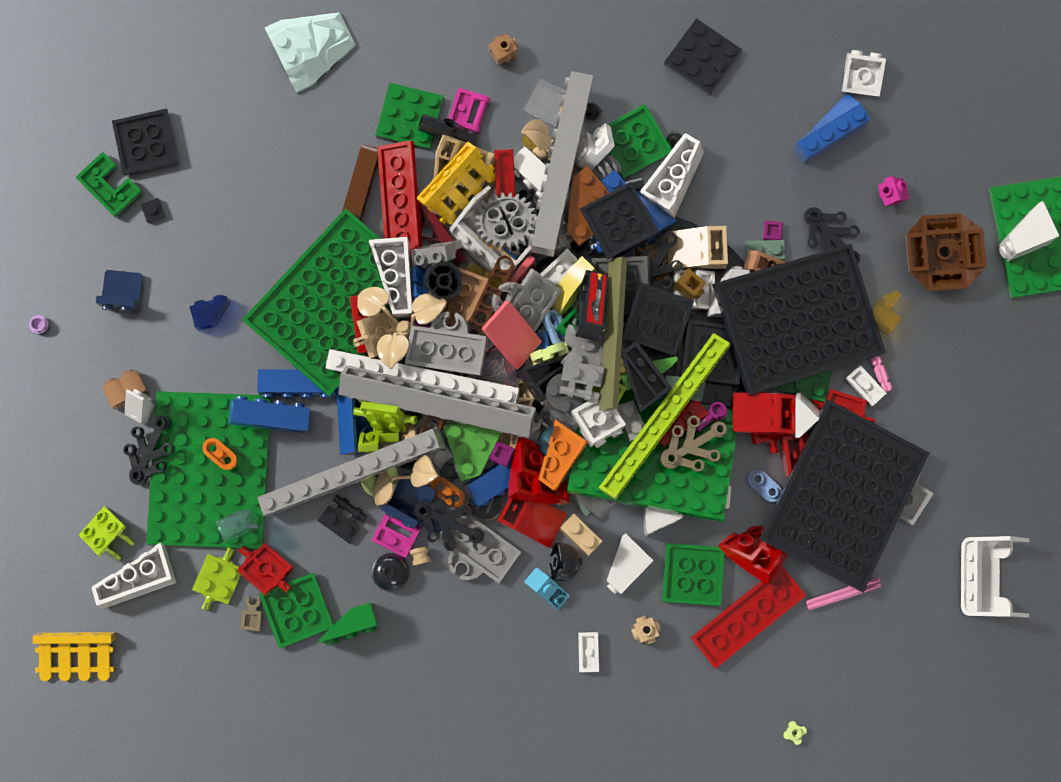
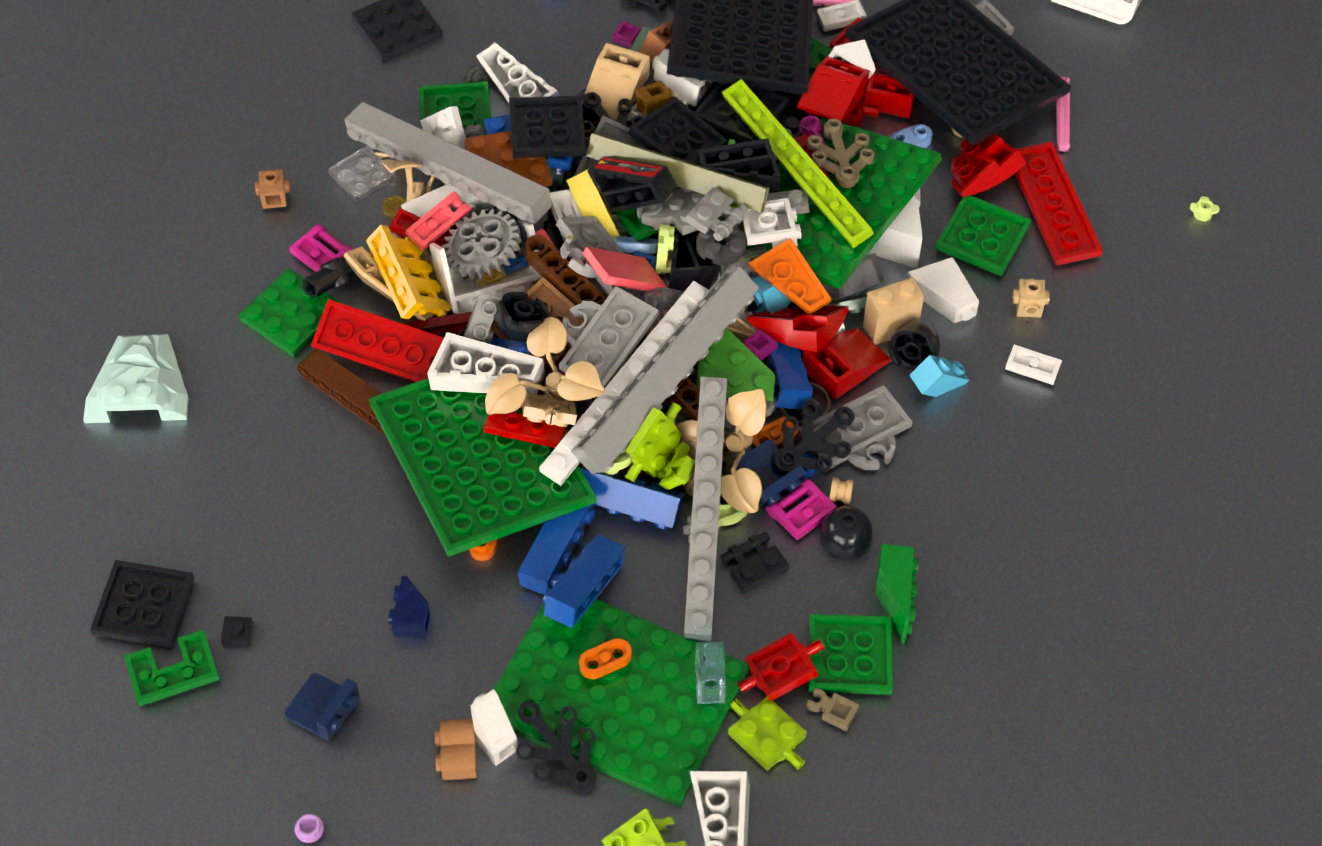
camera: 70 degrees left, 25 degrees down
none -> coral plate [405,191,472,251]

